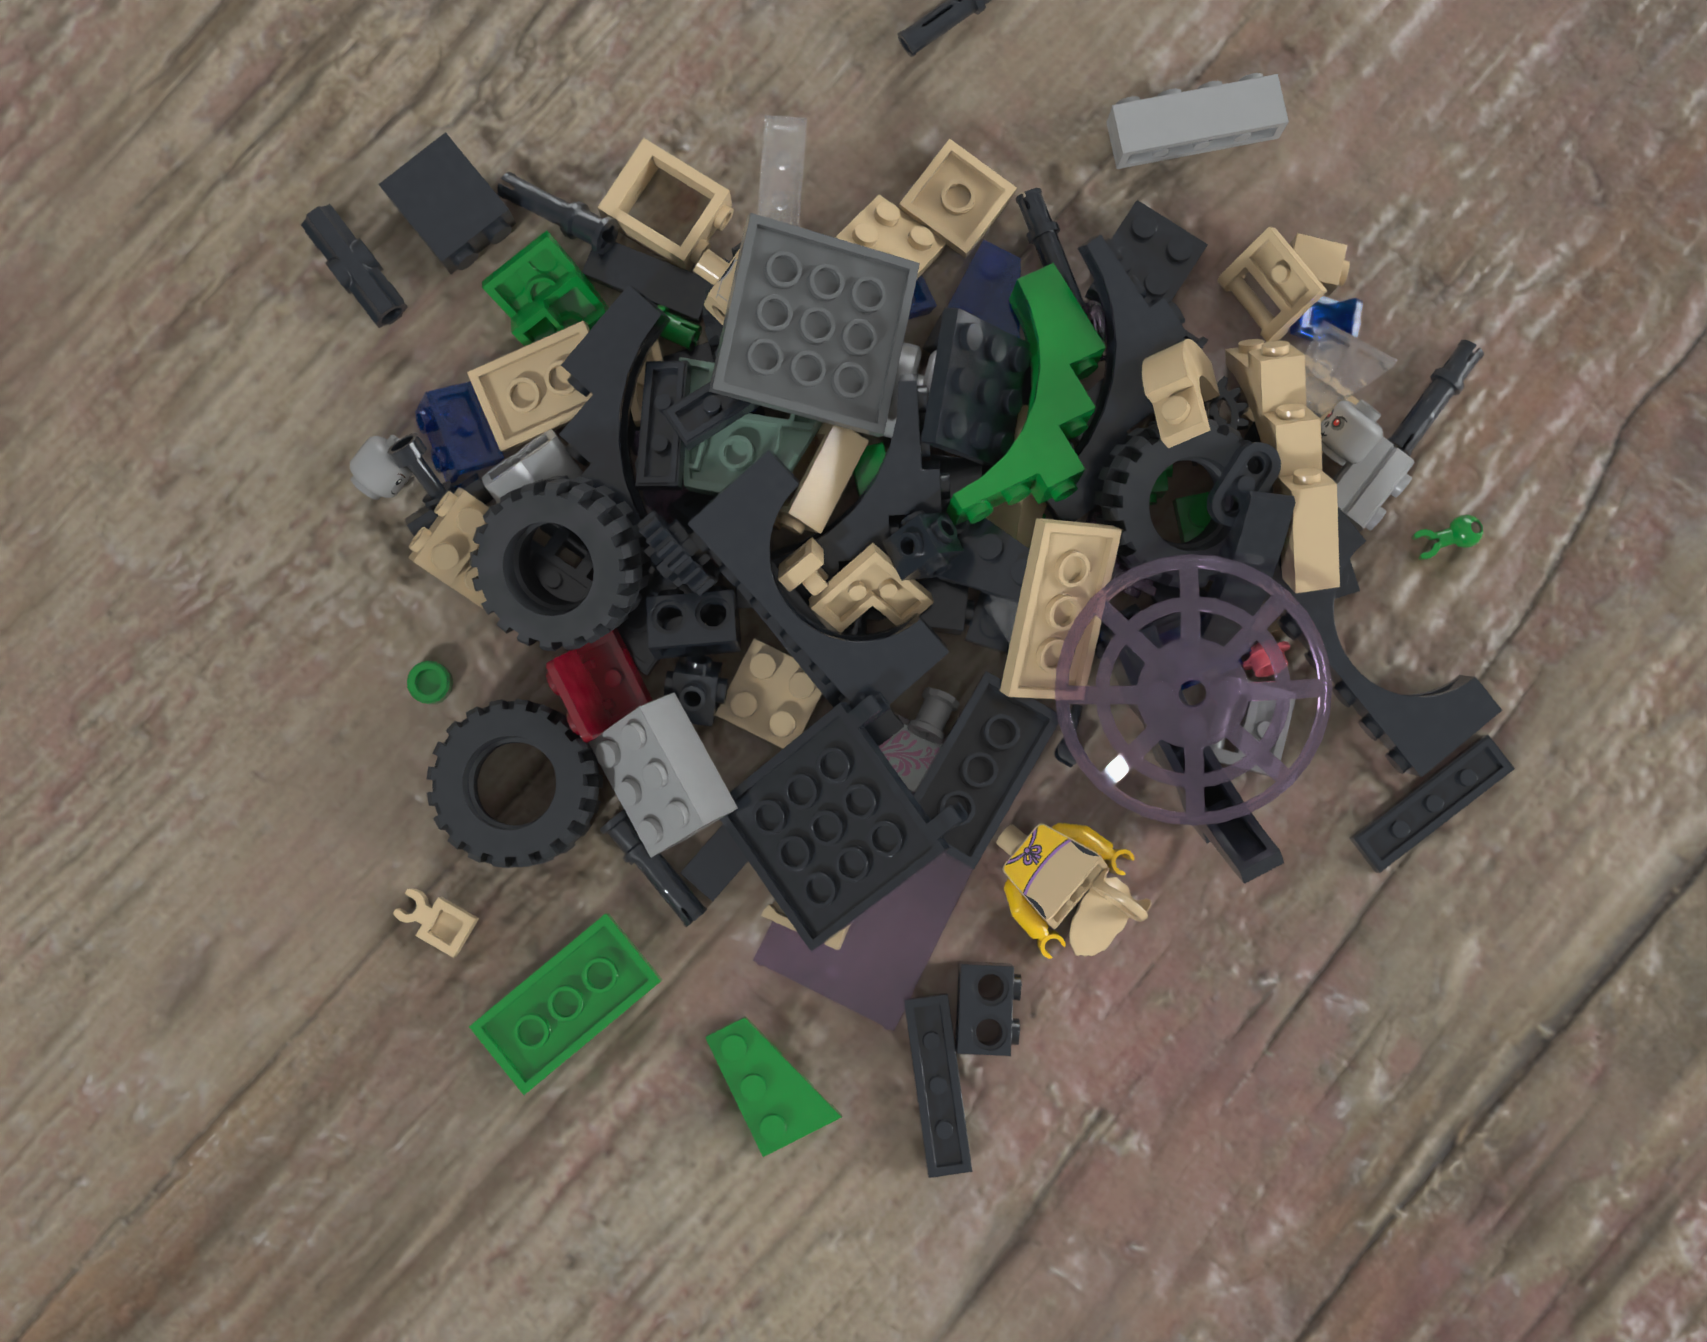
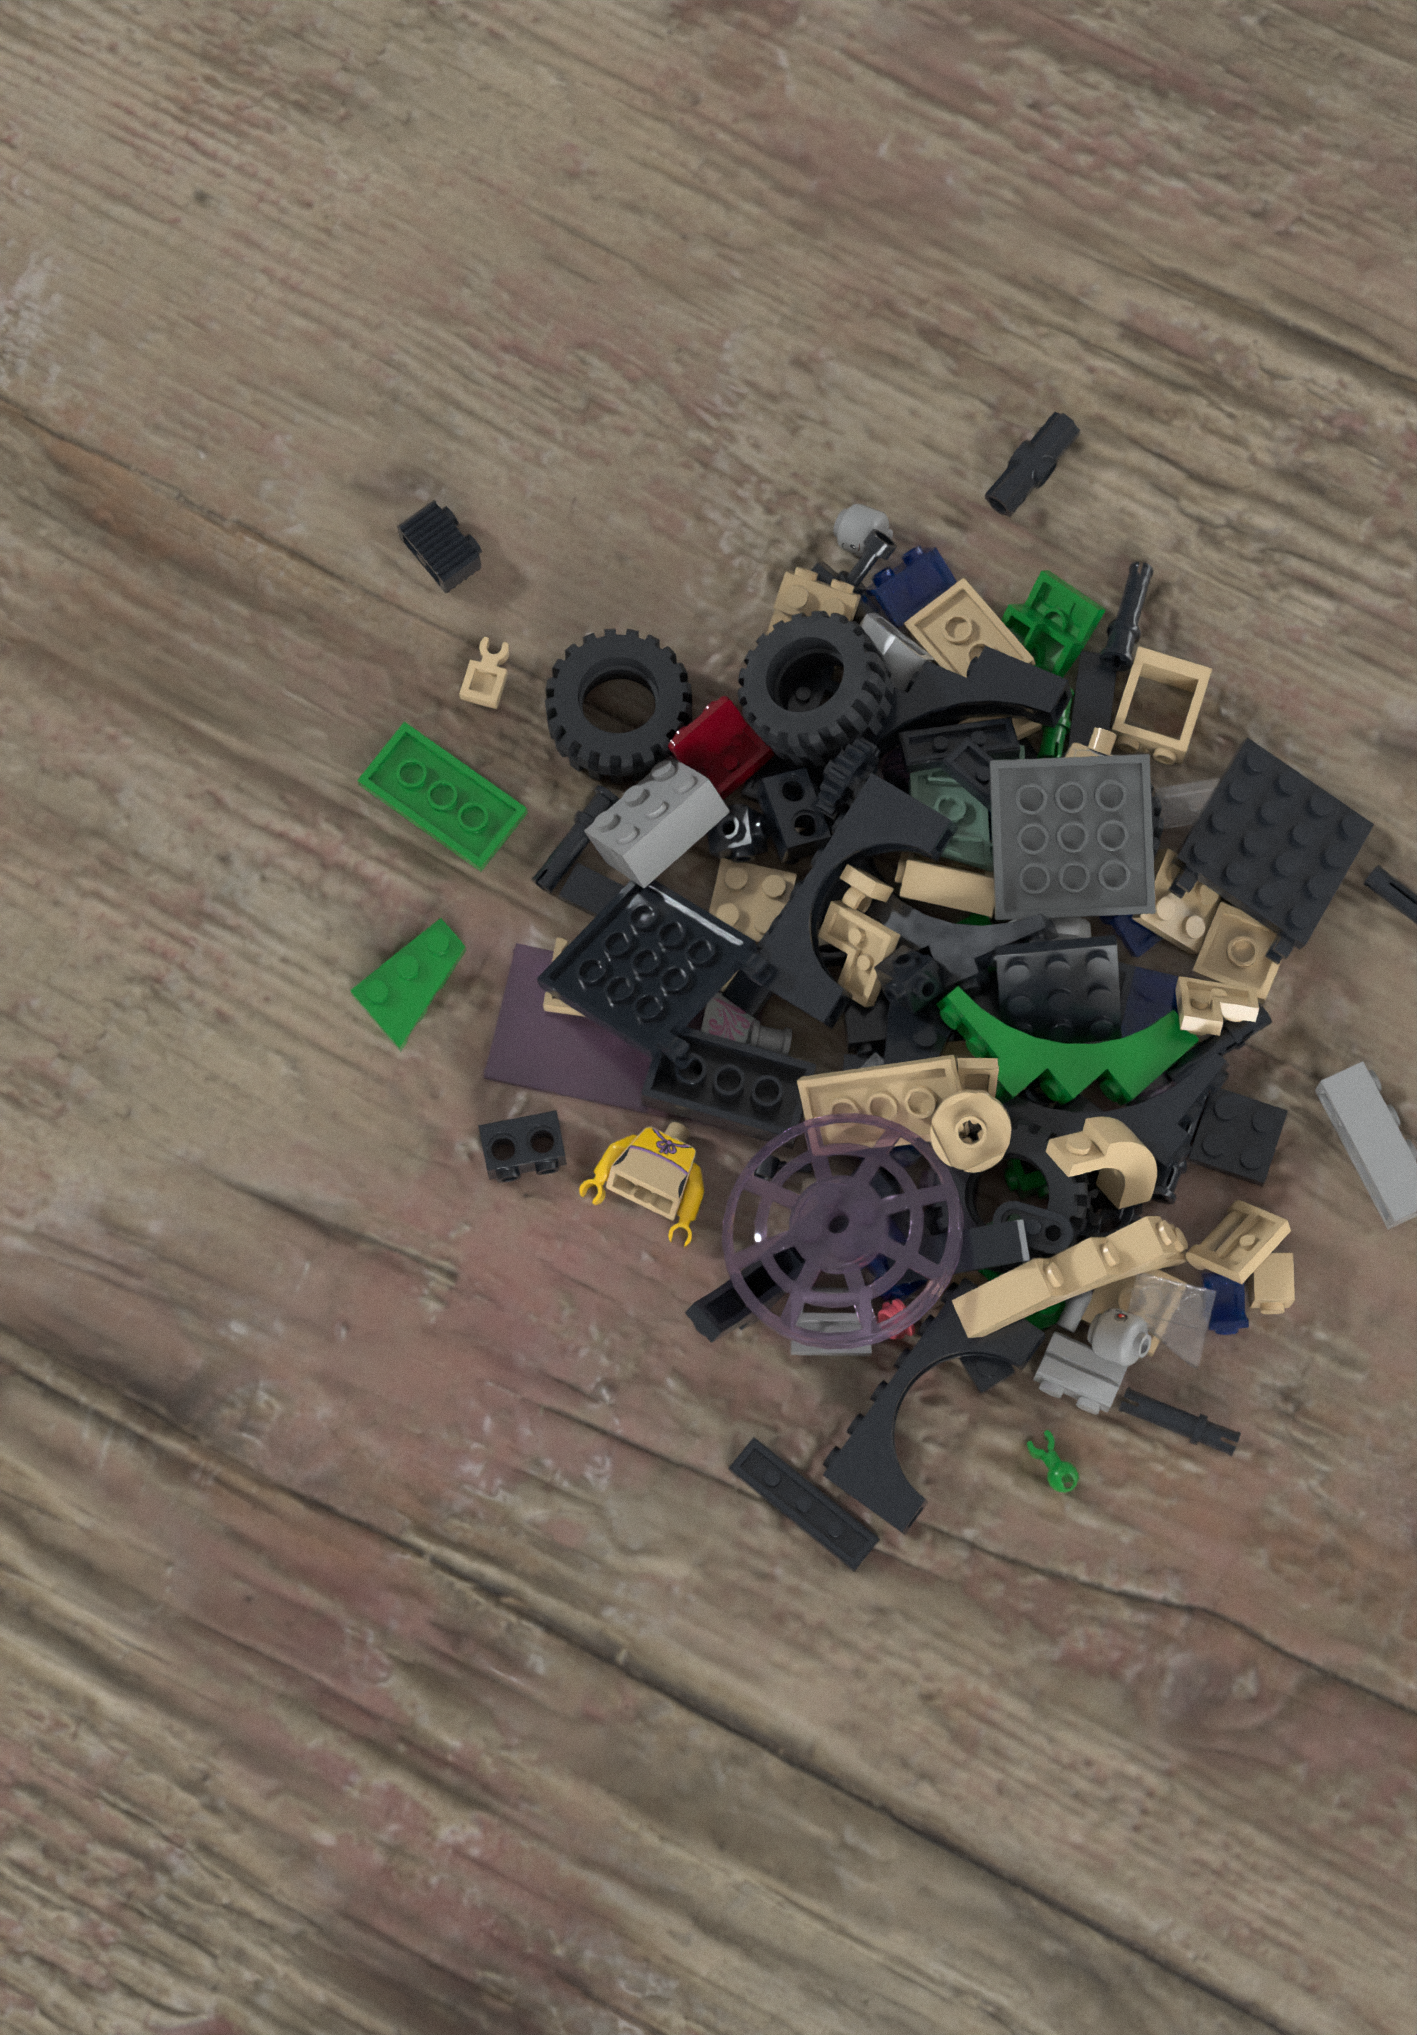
camera: 80 degrees right, 10 degrees down
black brick [378,132,516,274] -> none
green tile [407,661,453,705] -> none
black plate [903,993,973,1178] -> none
tan piece [1069,868,1151,956] -> none
none -> black brick [397,500,482,594]
none -> tan plate [930,1090,1012,1173]
none -> tan plate [956,1058,999,1098]
none -> black plate [1168,737,1374,965]
none -> tan plate [1175,976,1259,1036]

